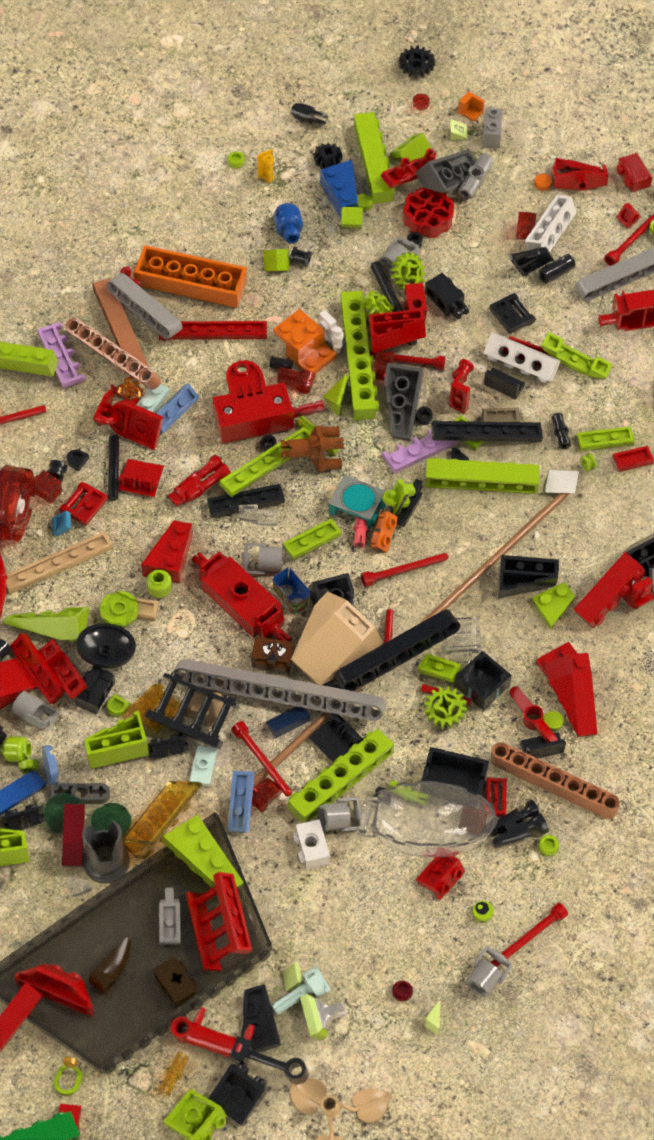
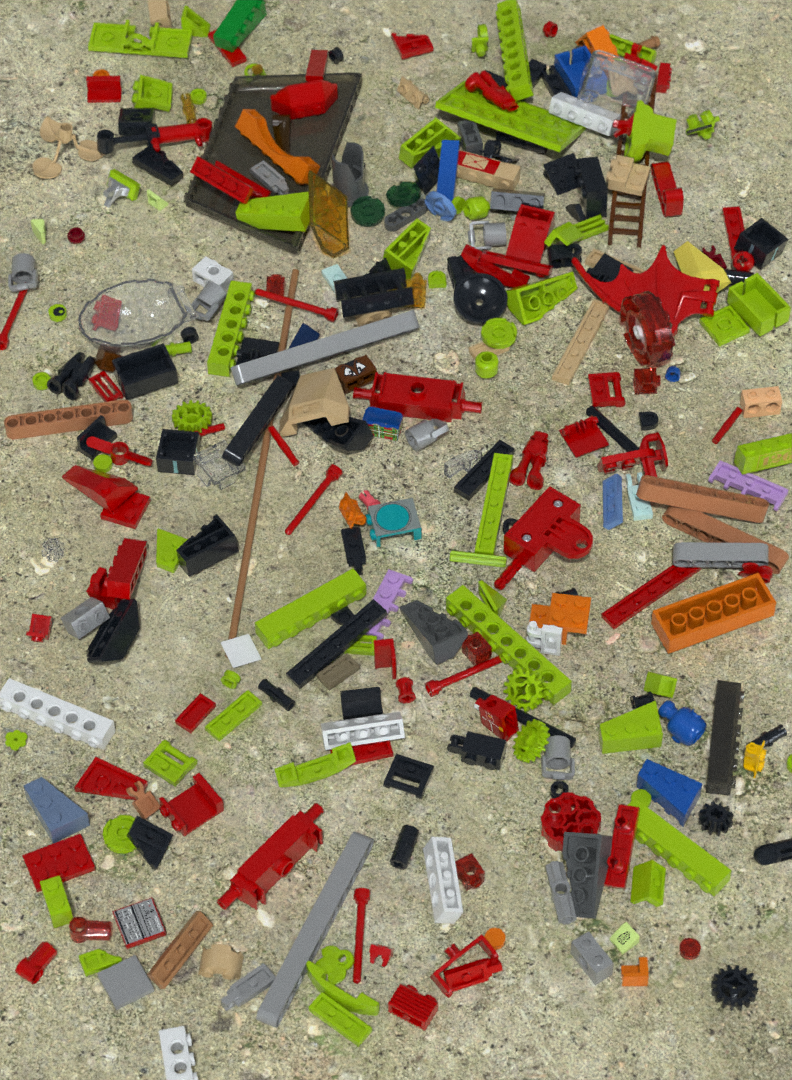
camera: 145 degrees right, 5 degrees down
black wheel [45,460,68,483] -> none
dark azure tile [52,511,71,536] -> none
dark red tile [62,804,86,867] -> none
red wedge [141,520,193,583] -> none
dark brown brick [153,956,199,1010] -> none
medium blue plate [227,771,255,833] -> none
light aqua piece [271,966,331,1015] -> none
clear red piece [277,367,316,394] -> none
dark orange wheel [281,425,344,472] -> none
lime plate [283,518,341,561] -> none
lime panel [341,207,363,229] -> none
red wedge [369,309,426,353] -> none
lime hips [382,479,416,515] -> none
black bush [416,407,433,425] -> none
lime plate [418,653,462,684] -> none
black wing [509,246,554,276] -> none
none -> lime tile [190,89,207,105]
none -> orange arch [235,109,320,185]
none -> lime wedge [598,700,663,754]
none -> clear smoke brick [706,680,745,796]
none -> black pin [747,724,787,748]

